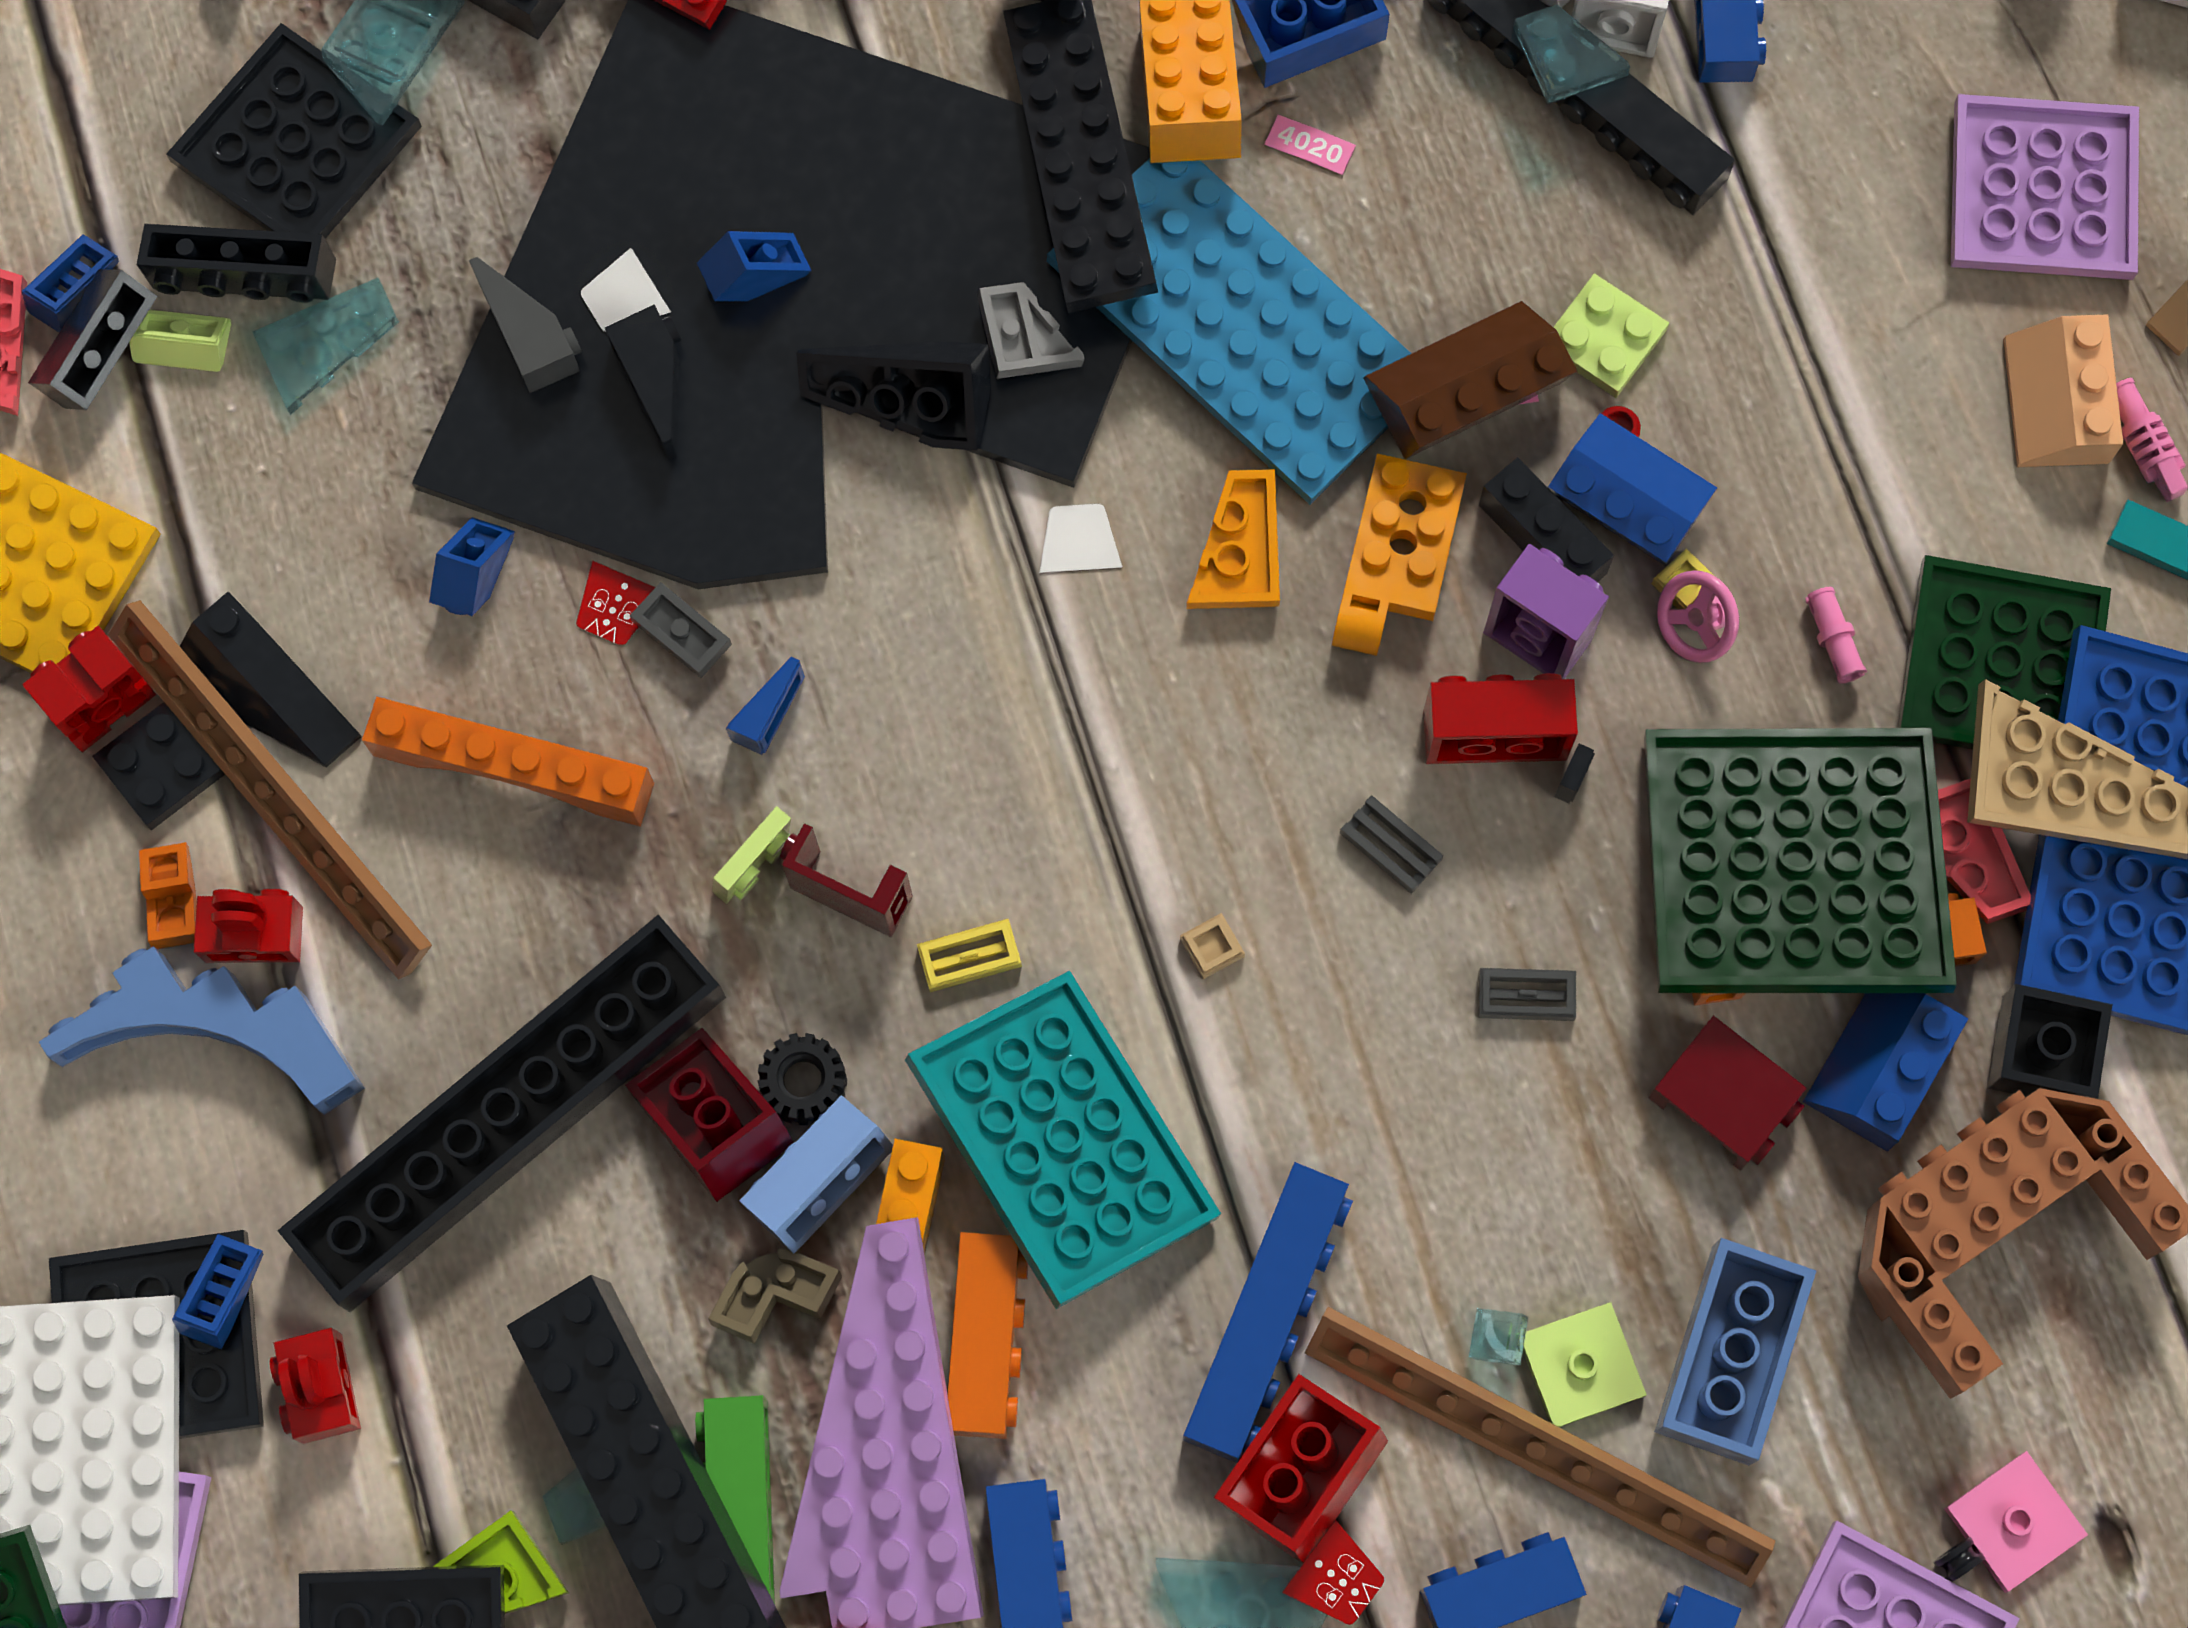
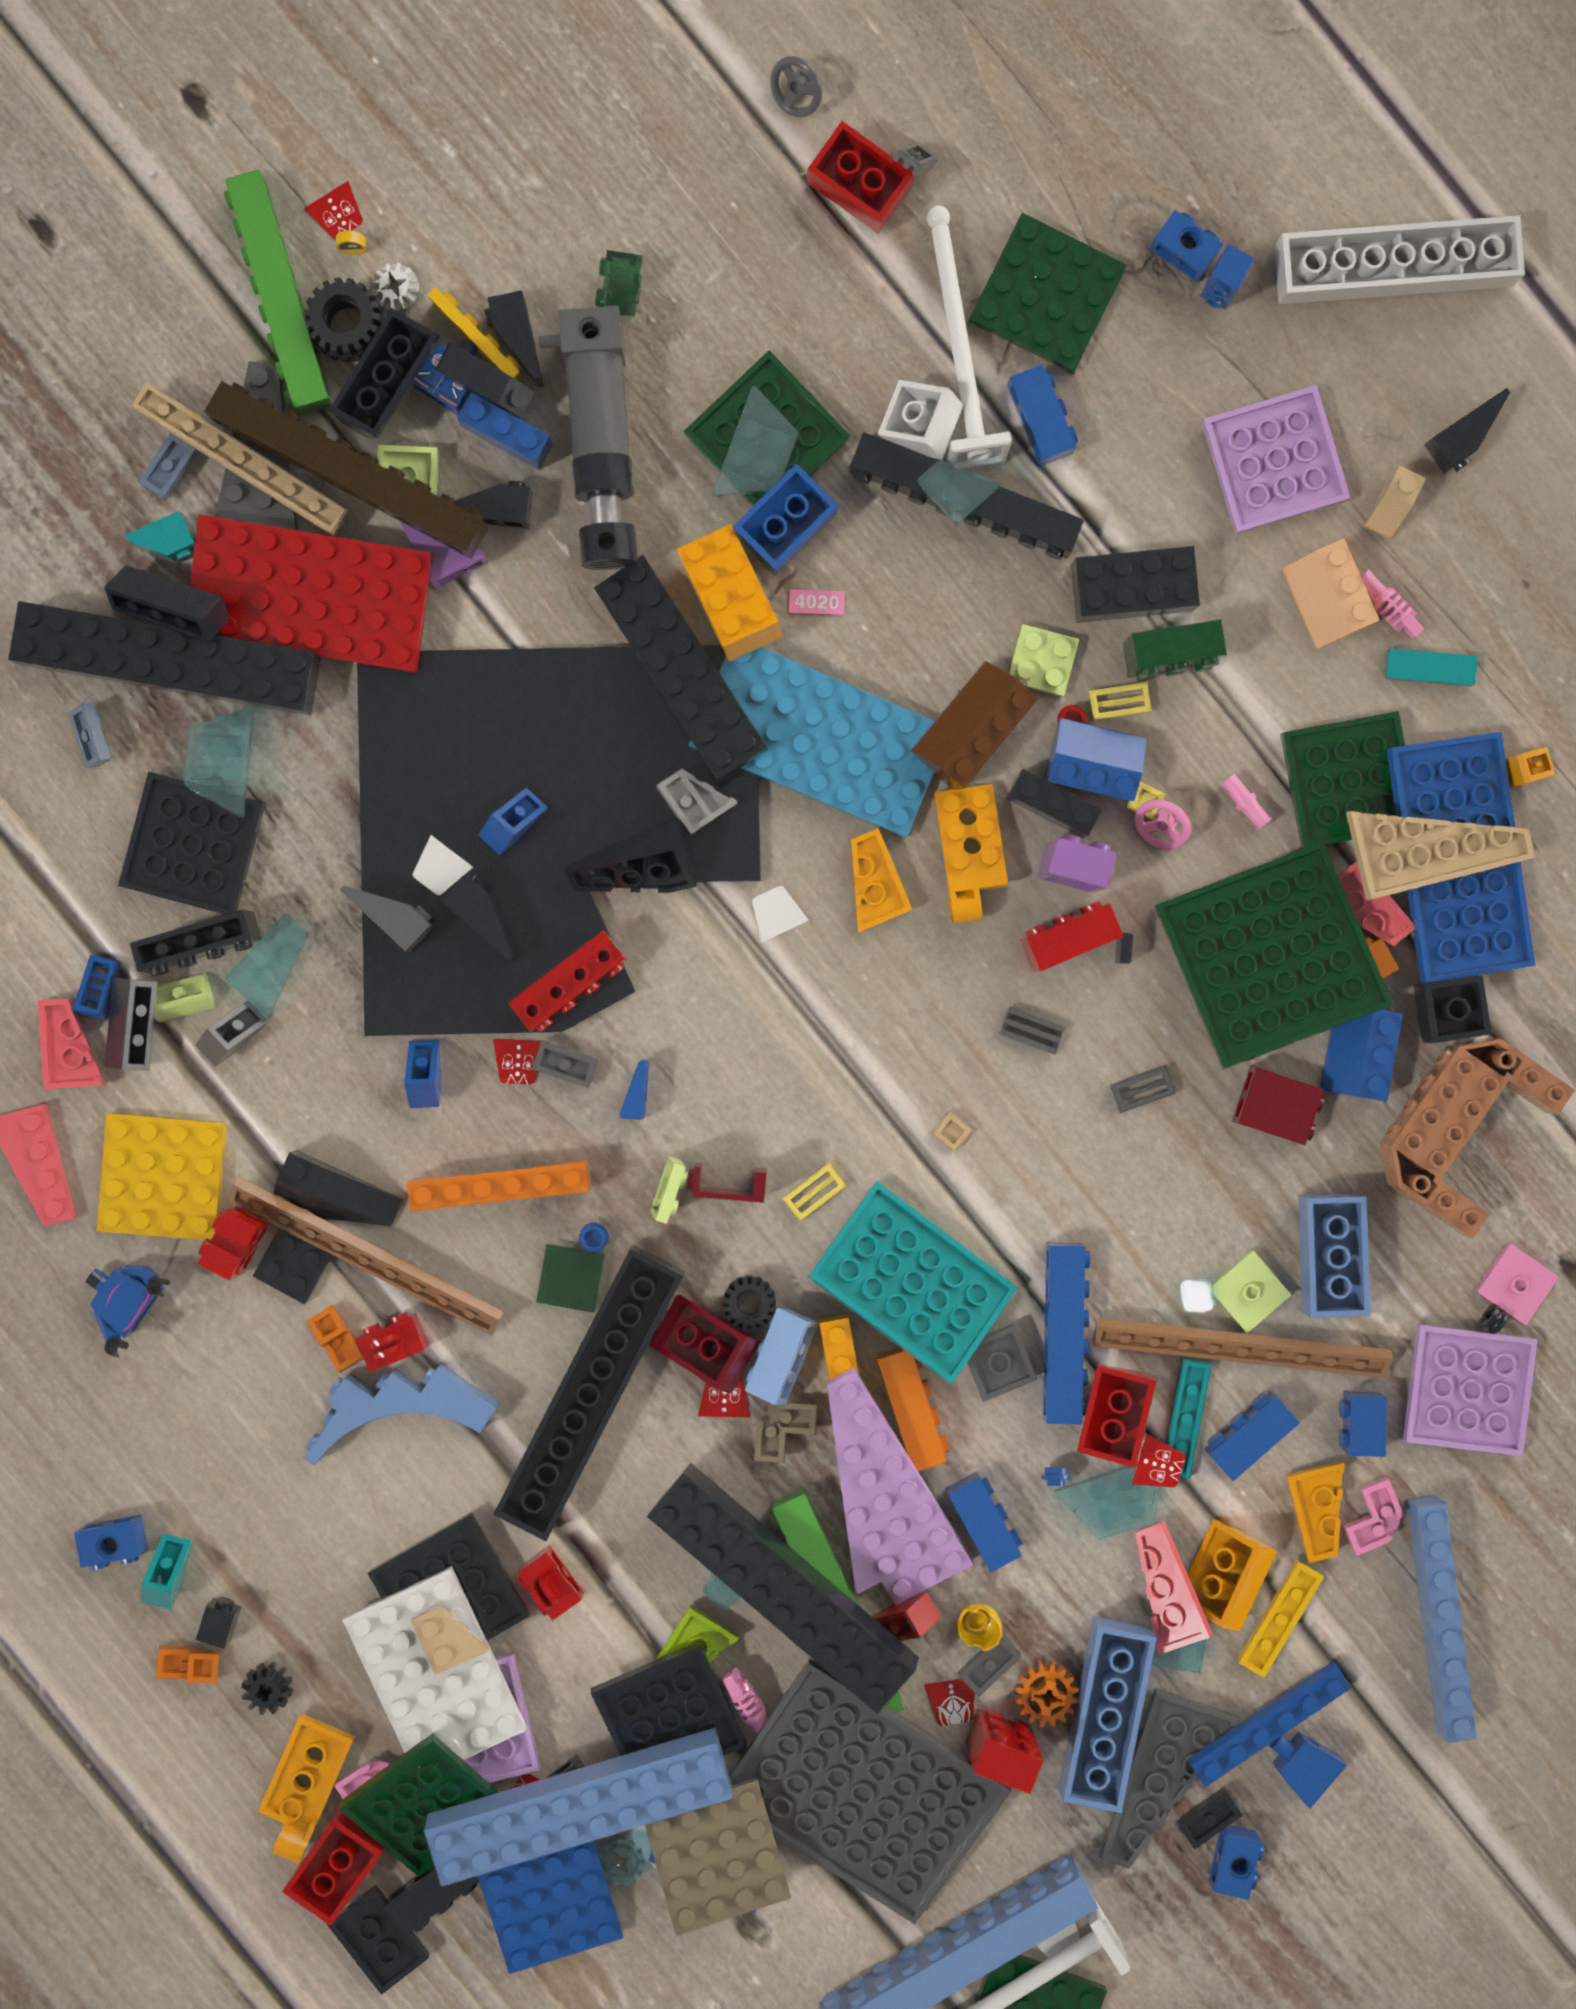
camera: 25 degrees left, 15 degrees up
blue slope [172,1234,264,1349] -> none
none -> dark grey slope [196,1000,269,1067]
none -> tan wing [411,1605,489,1675]
none -> red brick [508,931,627,1032]
none -> clear green tile [536,1243,605,1313]
none -> blue plate [579,1222,609,1252]
none -> red sticker [698,1375,750,1418]
none -> dark grey plate [967,1323,1038,1402]
none -> blue plate [1041,1467,1071,1486]
none -> black brick [1071,546,1200,623]
none -> light yellow tile [1088,682,1152,721]
none -> dark green brick [1122,619,1227,681]
none -> teal tile [1165,1357,1212,1479]

